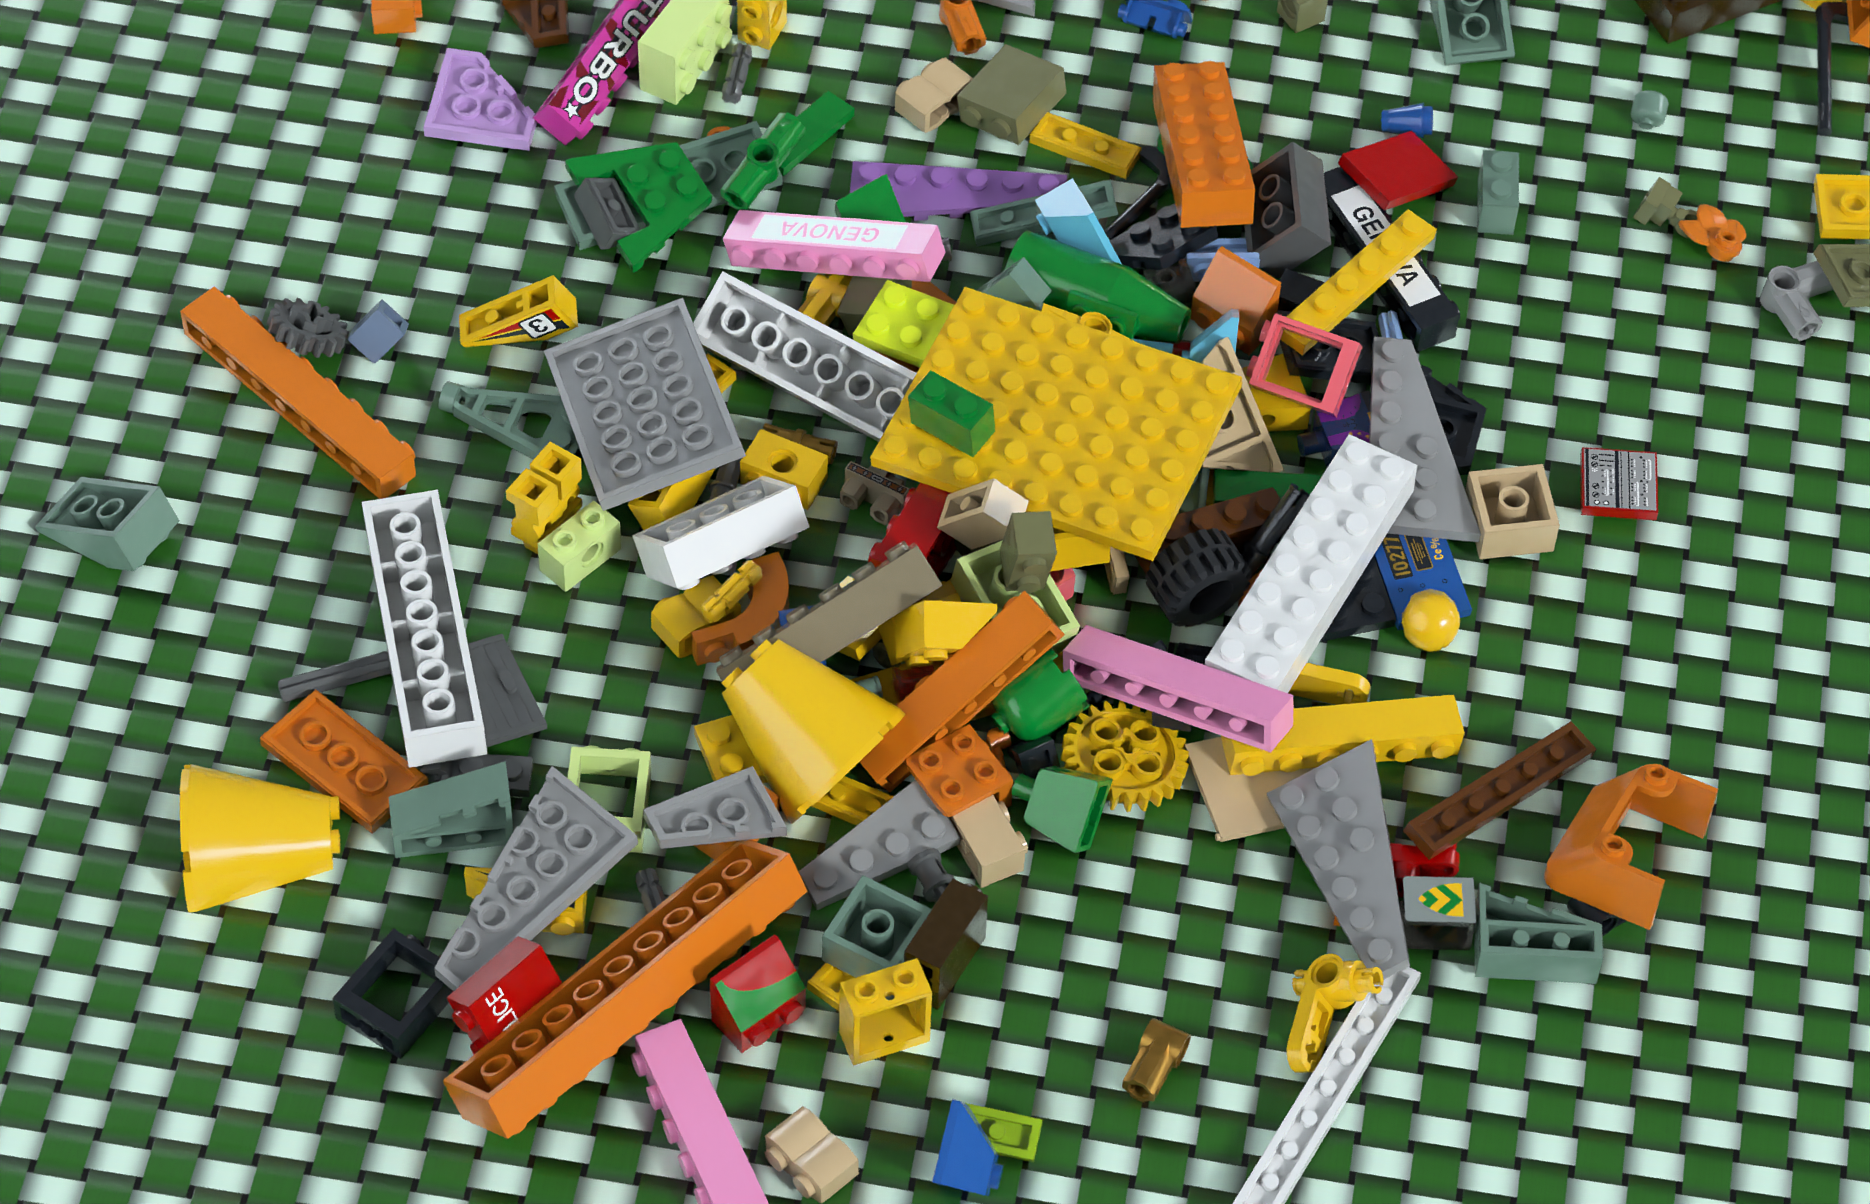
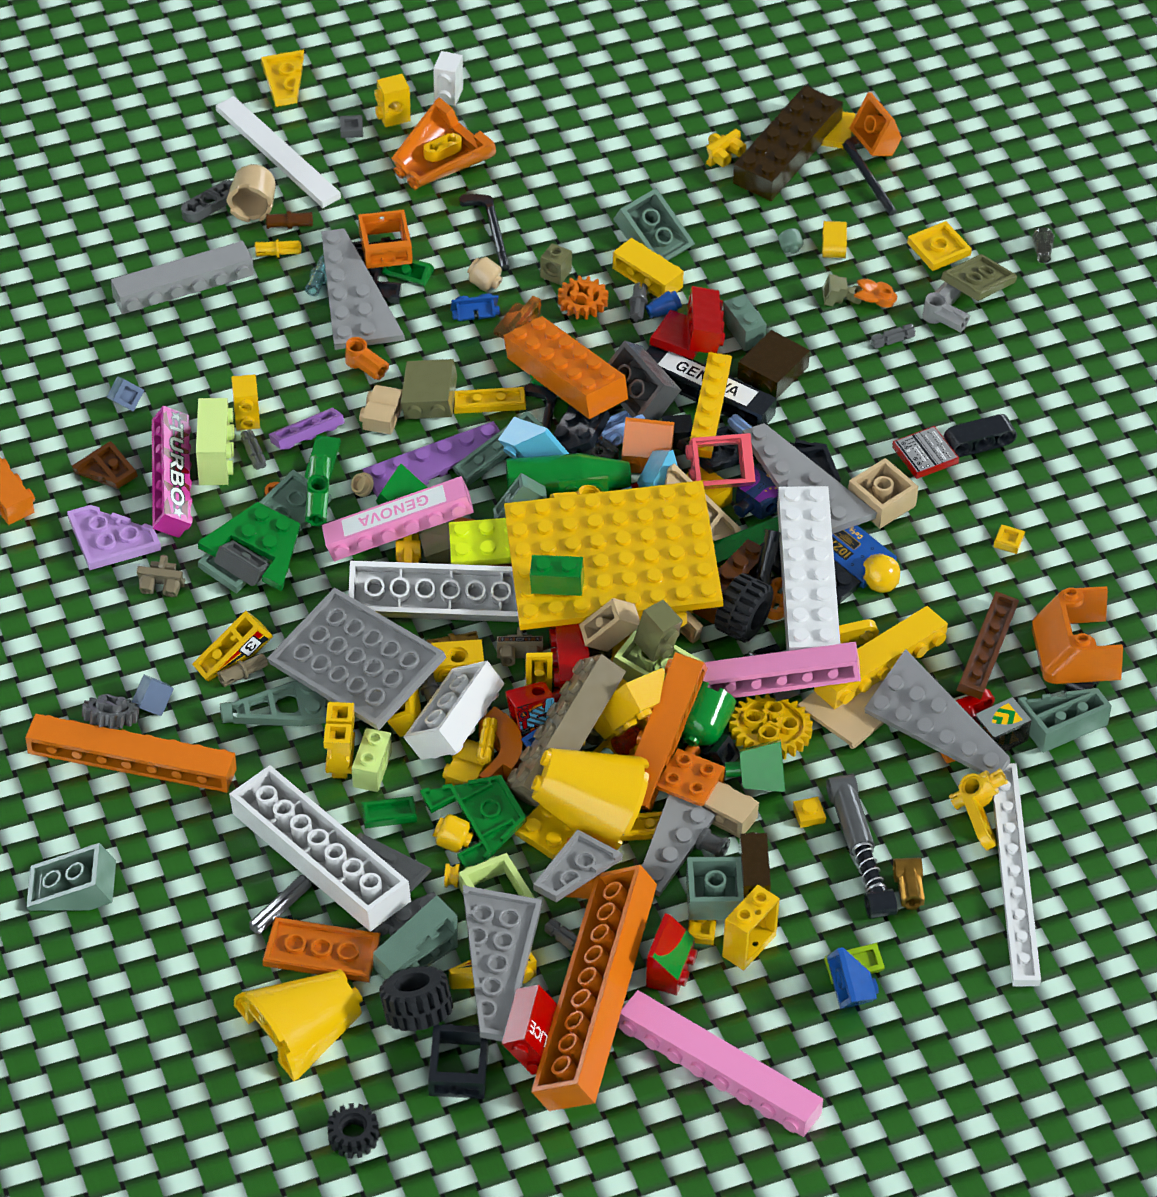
camera: 30 degrees left, 5 degrees down
tan brick [765,1106,859,1204] -> none
none -> dark tan hips [137,555,186,597]
none -> dark tan axle [217,654,268,687]
none -> medium lavender plate [269,408,345,450]
none -> black tyre [327,1103,379,1159]
none -> tan plate [351,472,374,497]
none -> green tile [361,796,417,829]
none -> black tyre [379,966,453,1031]
none -> green wing [420,775,527,869]
none -> yellow head [432,814,473,853]
none -> yellow bush [444,863,460,888]
none -> clear orange panel [494,296,541,339]
none -> red torso [505,681,561,738]
none -> yellow slope [525,652,553,692]
none -> orange gear [558,276,608,319]
none -> yellow brick [613,238,684,297]
none -> dark grey axle [629,283,648,322]
none -> red brick [687,286,725,353]
none -> dark brown brick [737,330,810,398]
none -> yellow plate [793,797,826,828]
none -> yellow beam [822,221,847,258]
none -> piece [826,774,897,919]
none -> dark grey axle [871,324,916,349]
none -> black beam [944,414,1017,457]
none -> yellow tile [993,524,1025,554]

